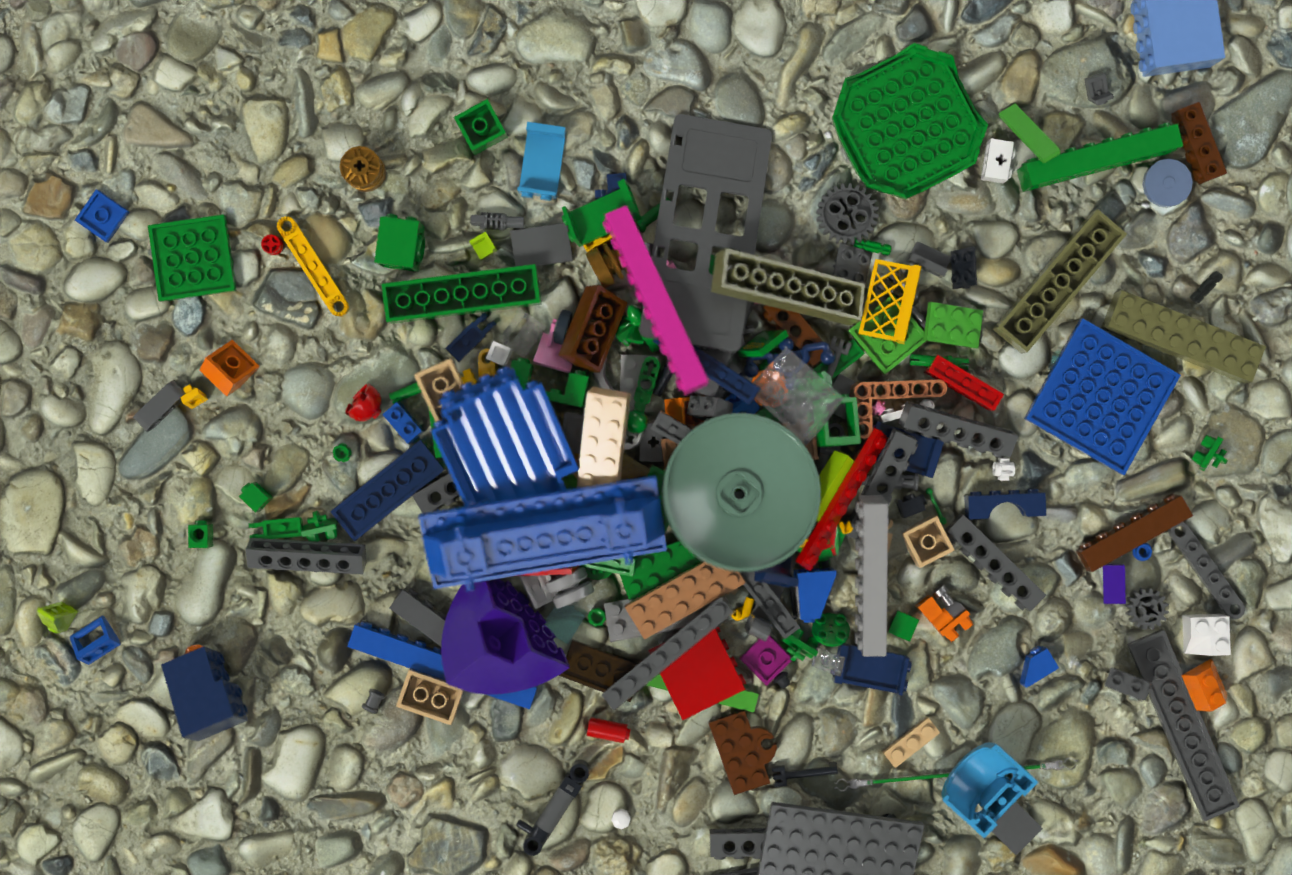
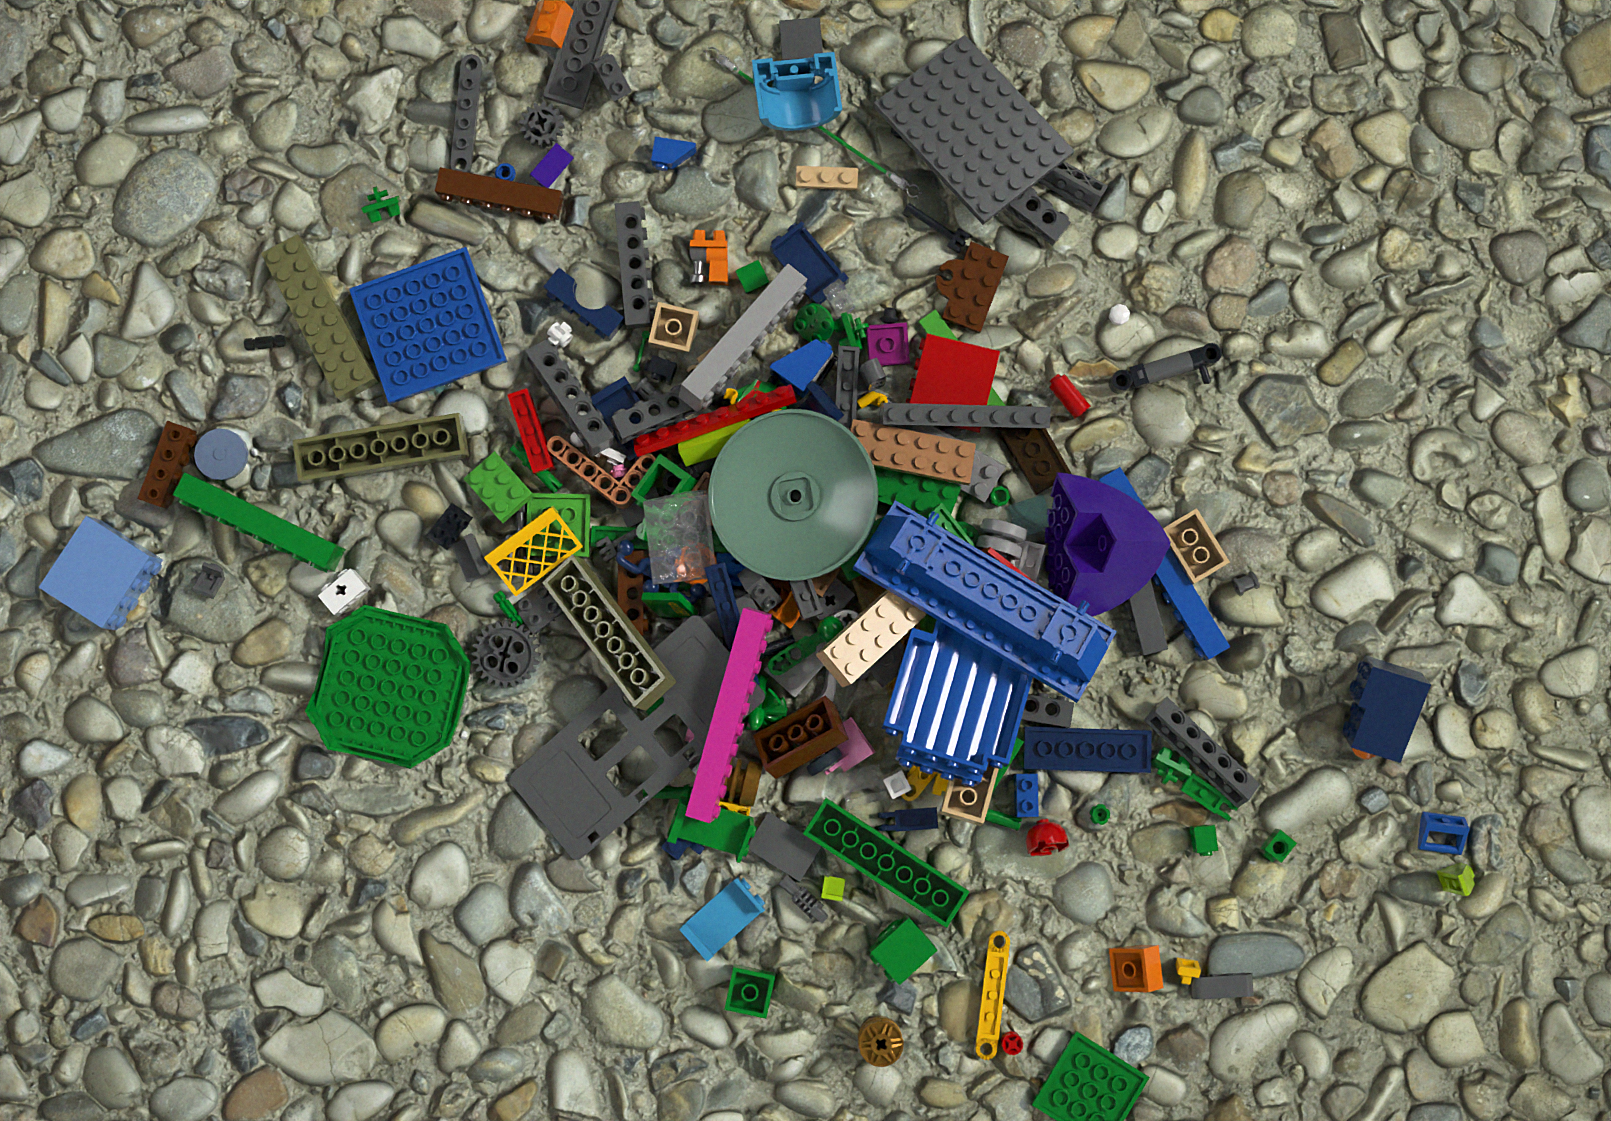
camera: 140 degrees left, 5 degrees down
green plate [511,357,590,408] -> none
bright green tile [999,104,1060,164] -> none
white slope [1182,614,1231,656] -> none

